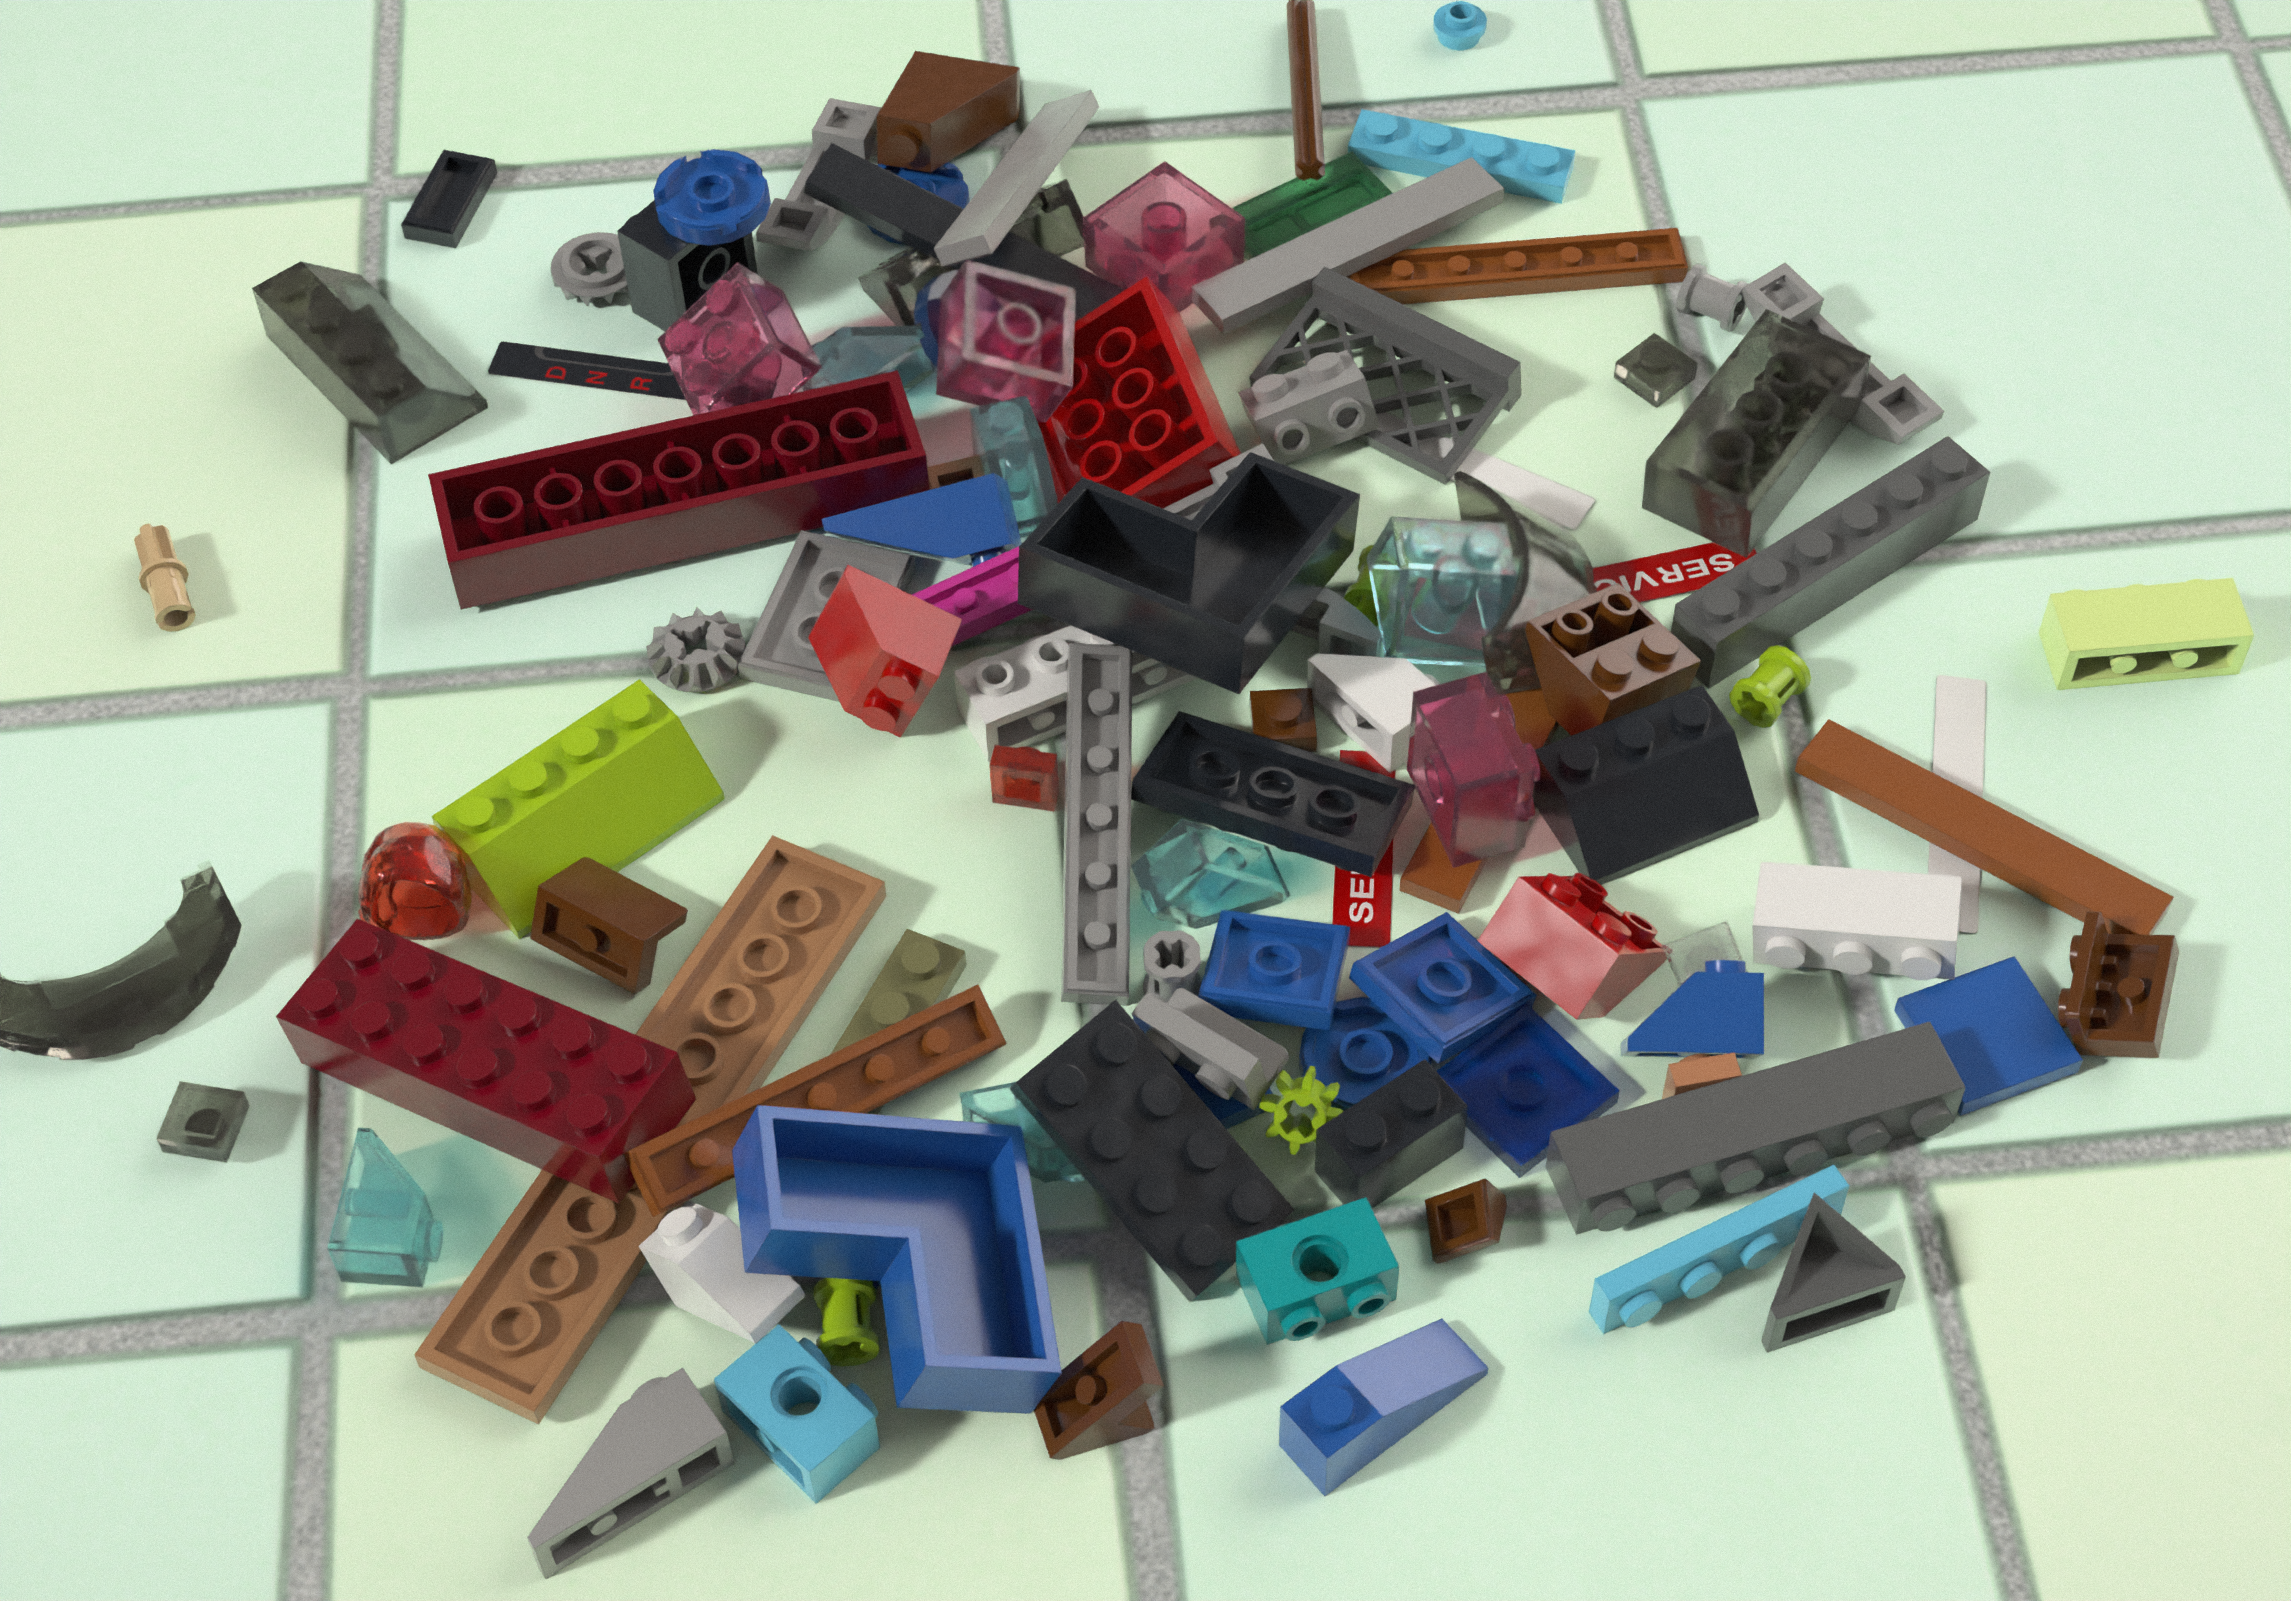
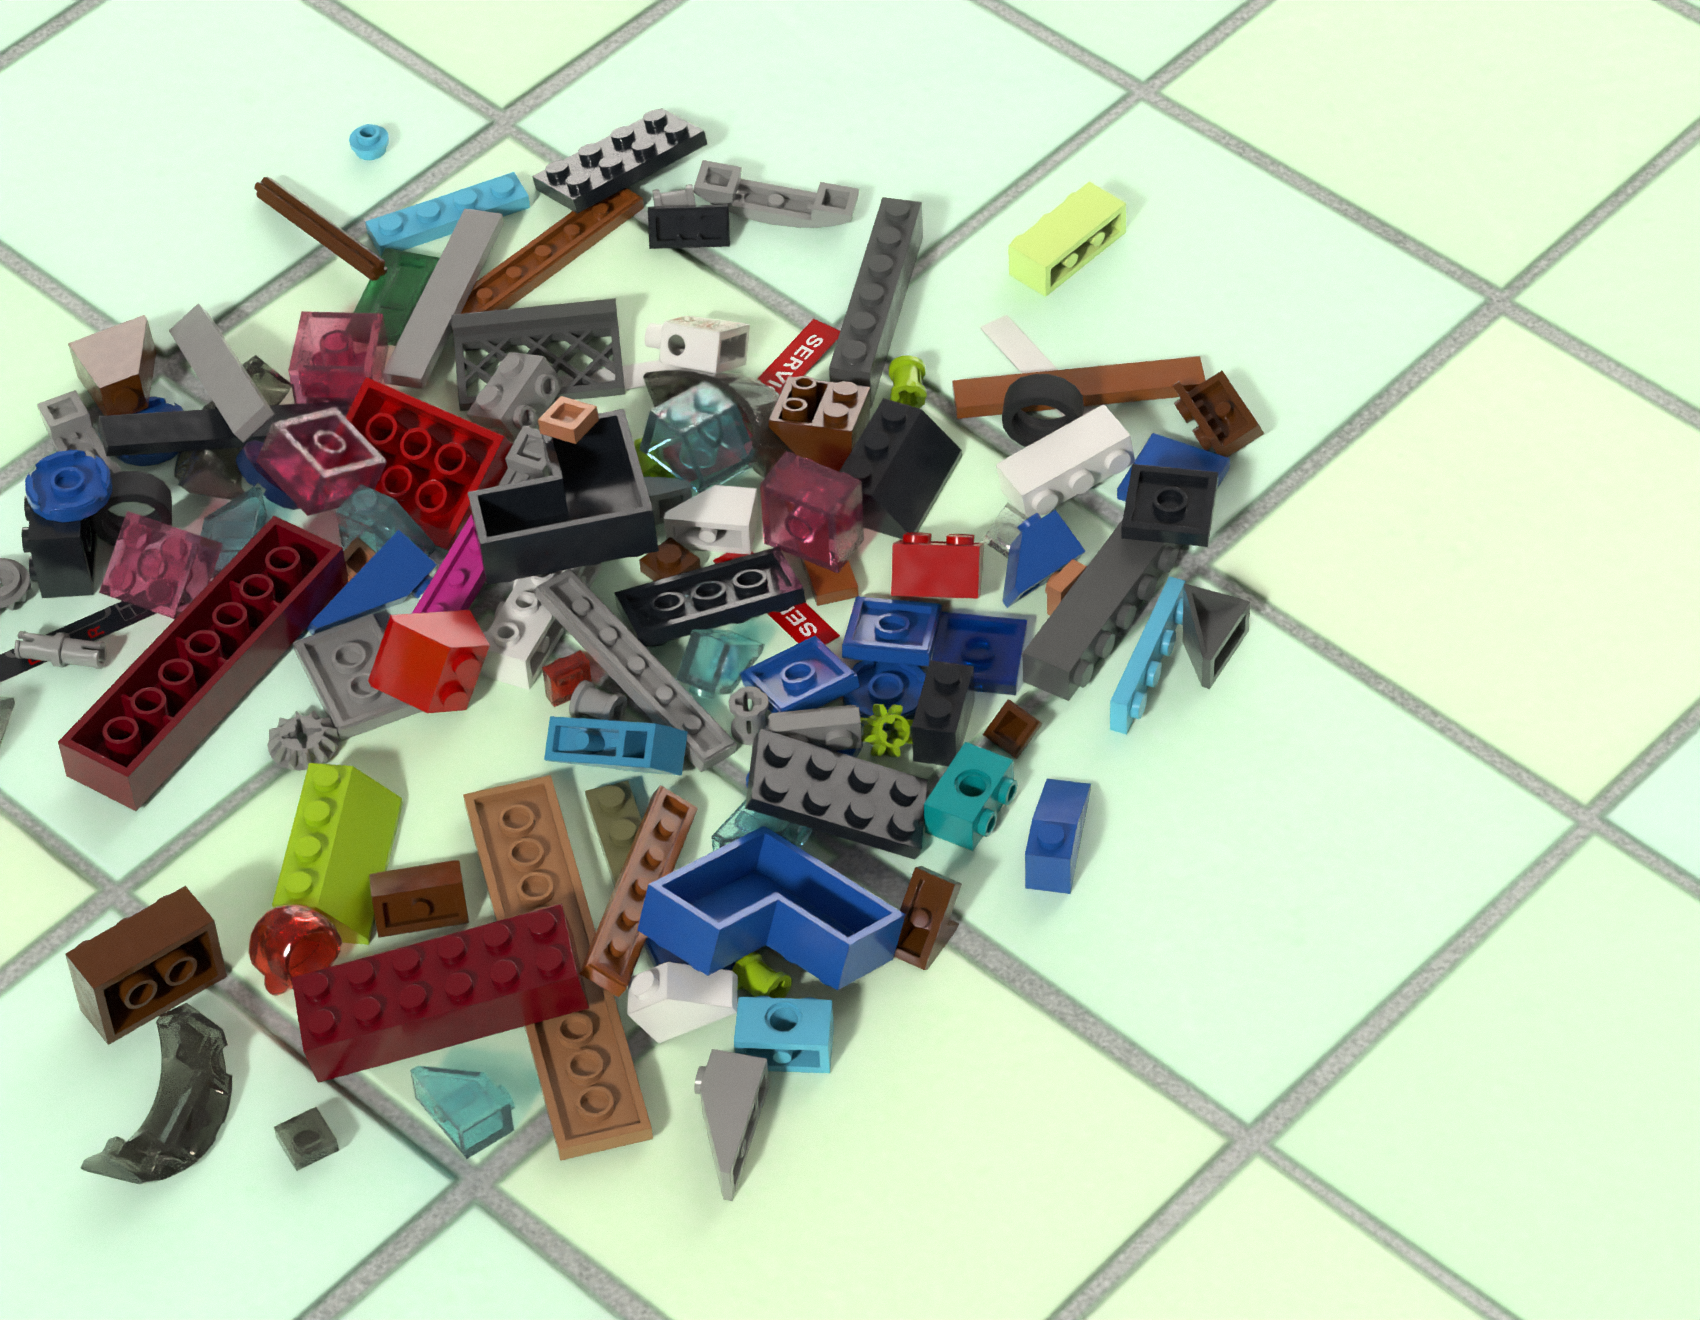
camera: 40 degrees left, 5 degrees down
clear smoke plate [1613,332,1698,408] -> none
clear smoke brick [1642,309,1871,558] -> none
none -> light grey pin [14,631,107,669]
none -> reddish brown brick [65,885,227,1045]
none -> black tyre [91,471,172,549]
none -> black plate [532,108,708,214]
none -> nougat plate [538,396,599,444]
none -> dark azure slope [544,716,688,776]
none -> light grey bush [569,680,627,721]
none -> white torso [644,316,750,374]
none -> black plate [648,204,731,249]
none -> black tyre [1002,374,1084,447]
none -> black plate [1121,464,1218,547]

